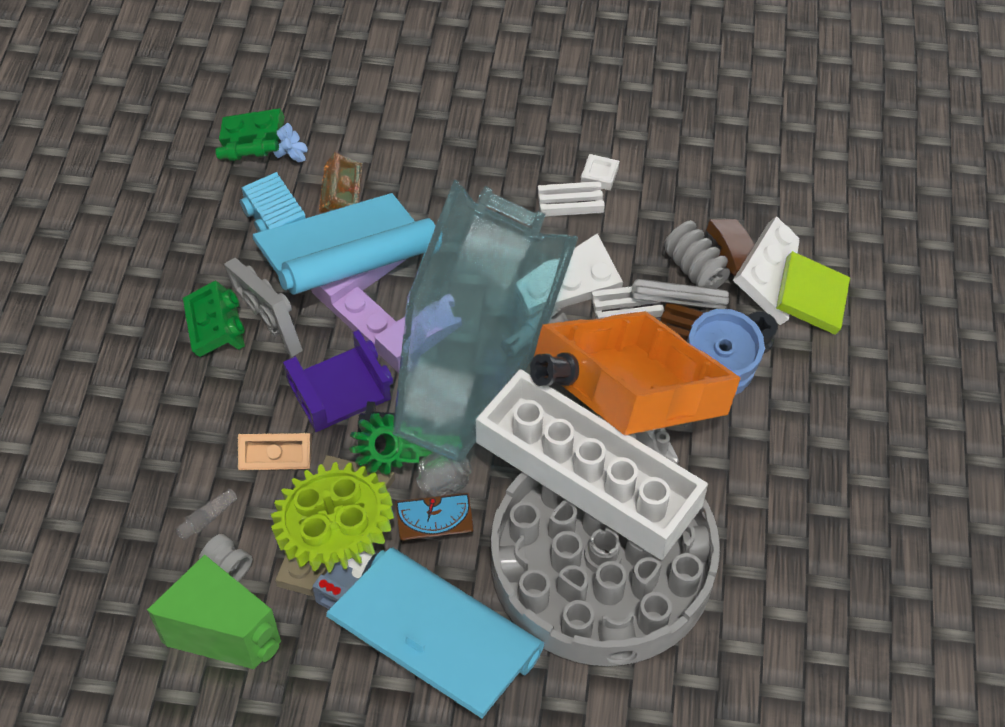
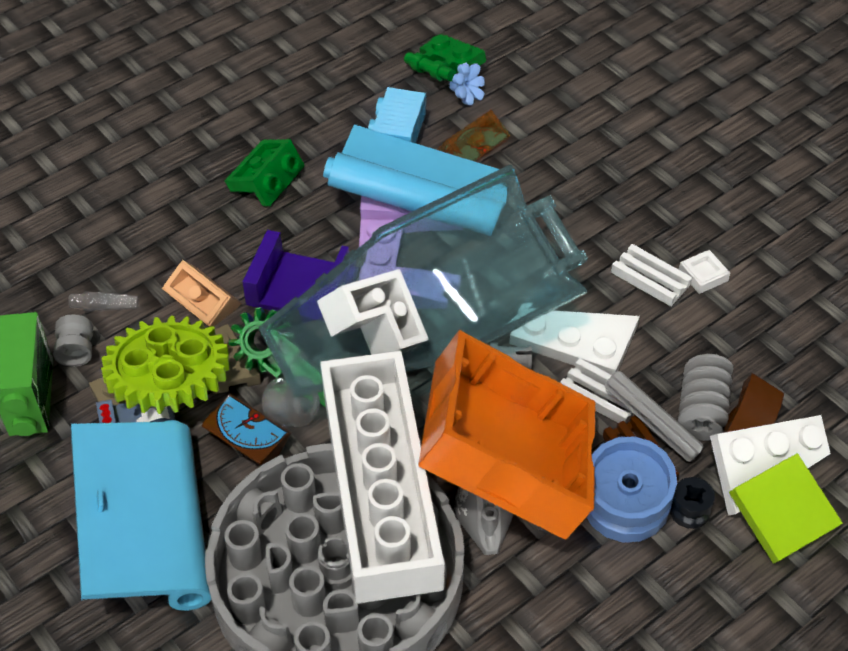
camera: 45 degrees right, 5 degrees down
light grey wing [224,258,303,358] -> none
black bush [530,352,579,386] -> none
none -> white brick [317,269,429,355]

